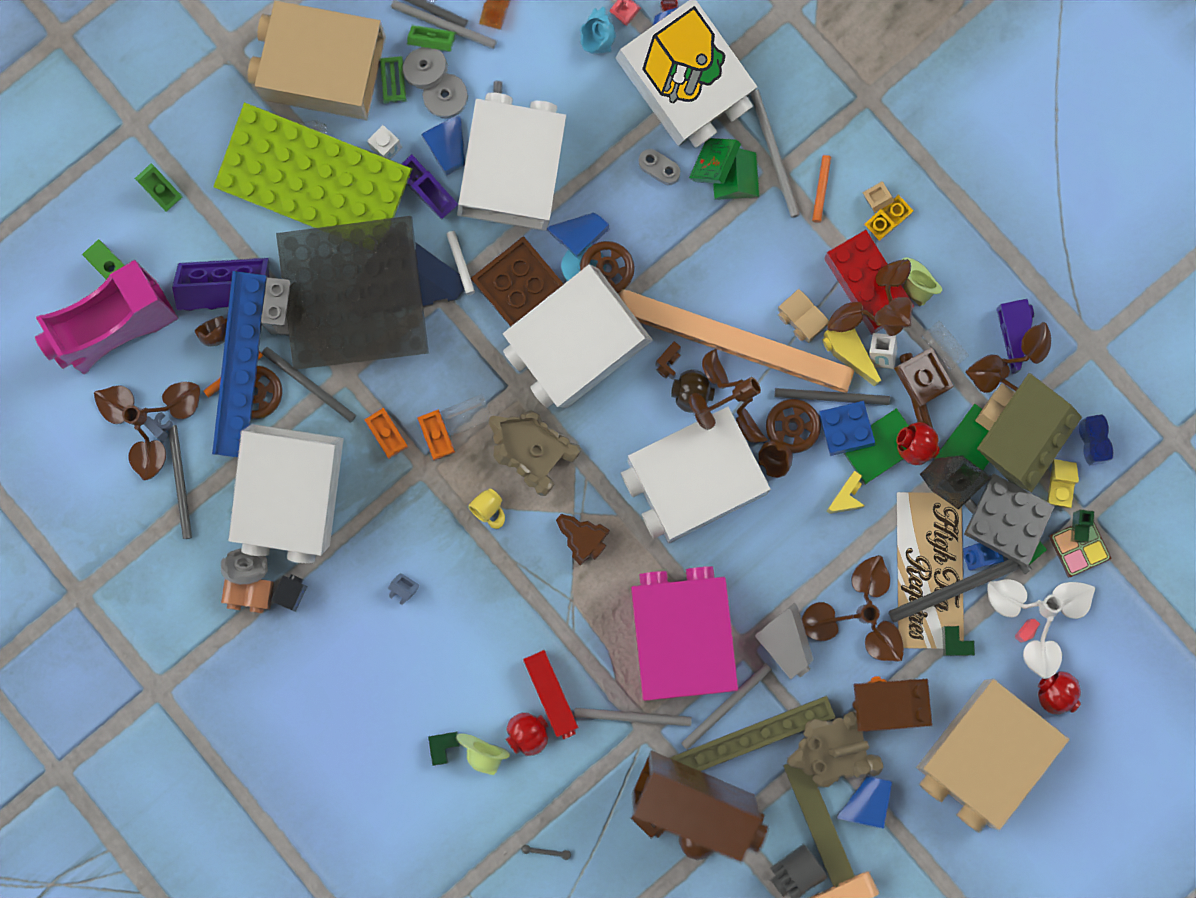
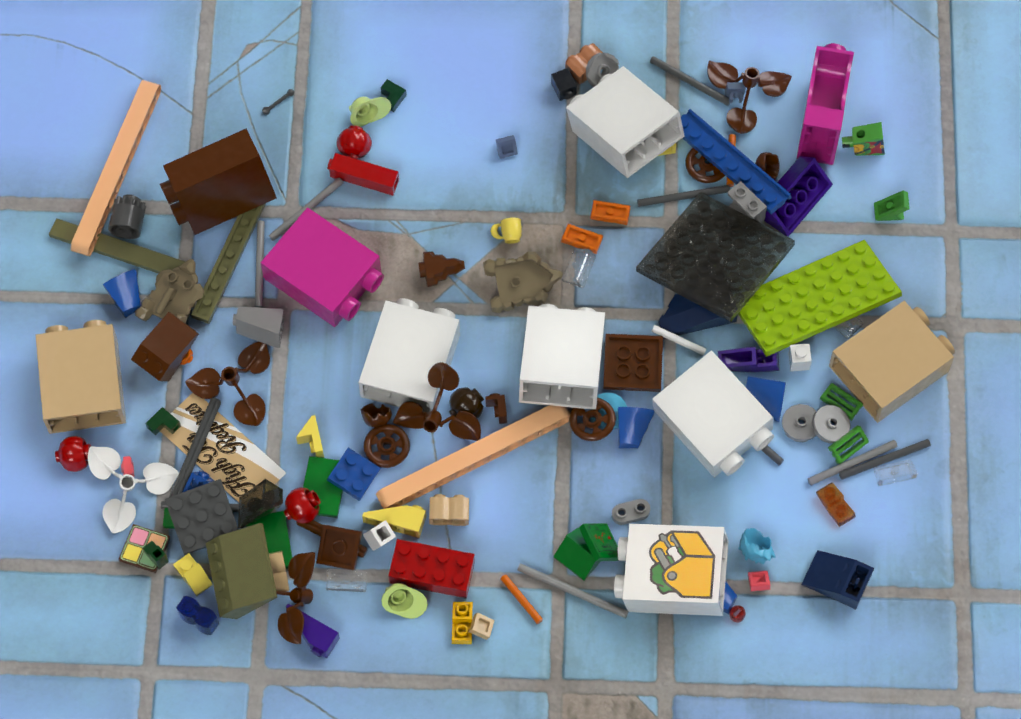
camera: 130 degrees right, 15 degrees down
dark grey piece [775,388,890,405] -> none
reddish brown plant [827,259,913,336] -> none

